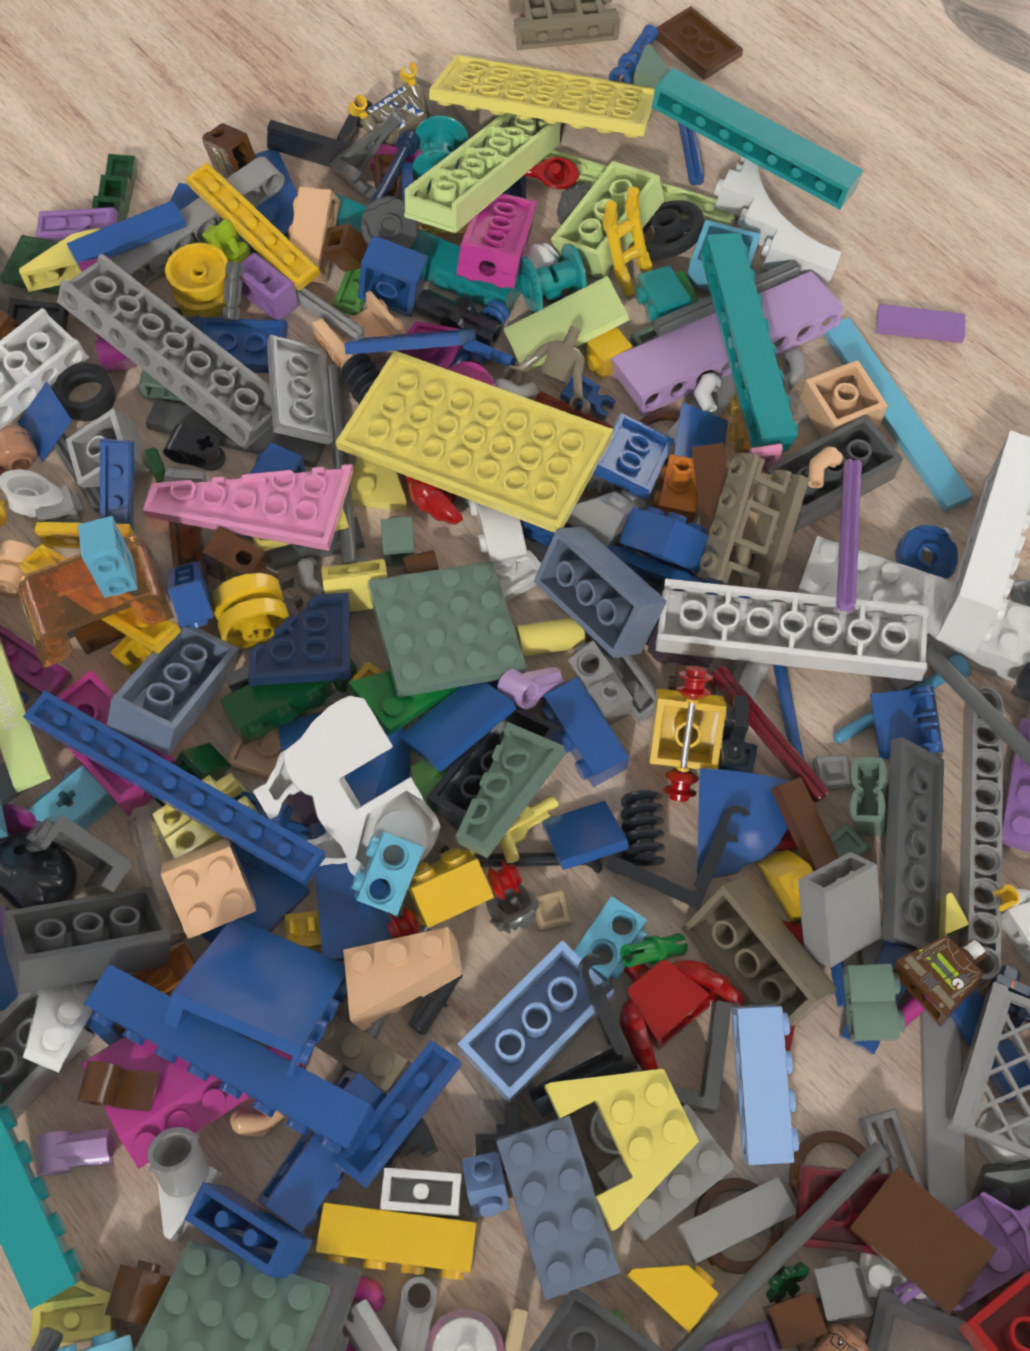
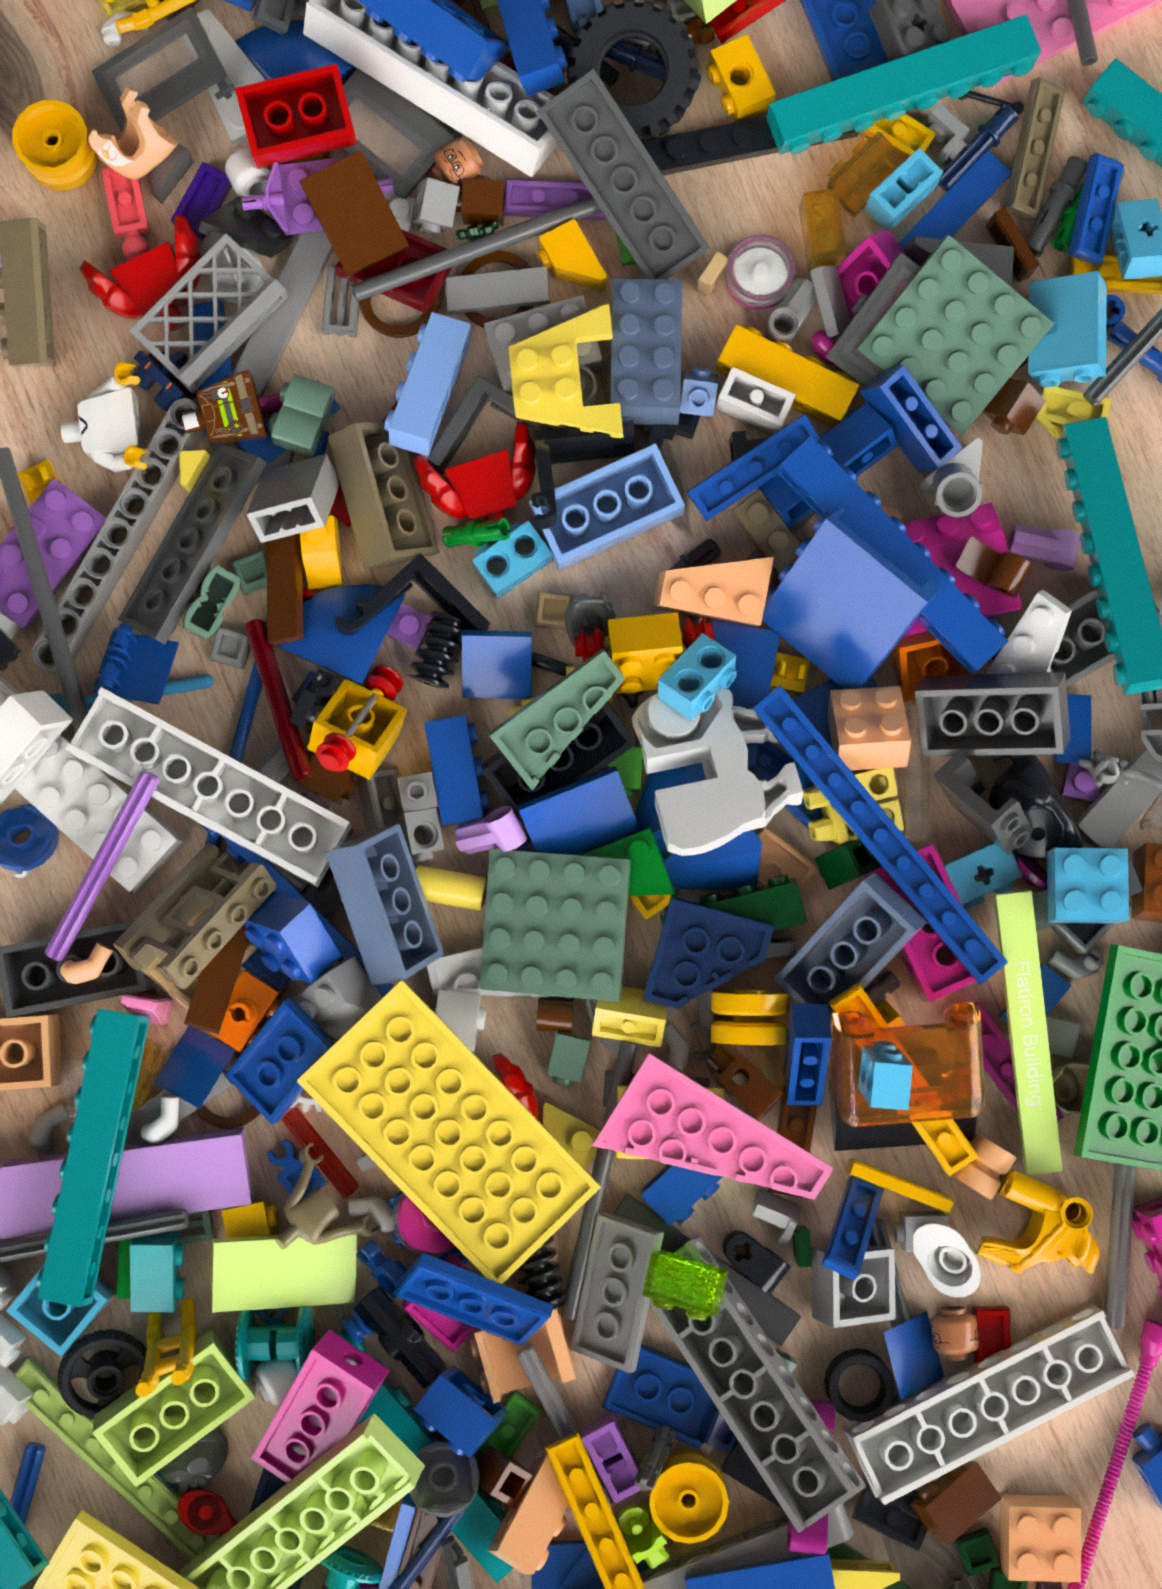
camera: 160 degrees left, 20 degrees up
none -> medium lavender plate [387,604,433,650]
none -> clear neon green brick [642,1250,728,1321]

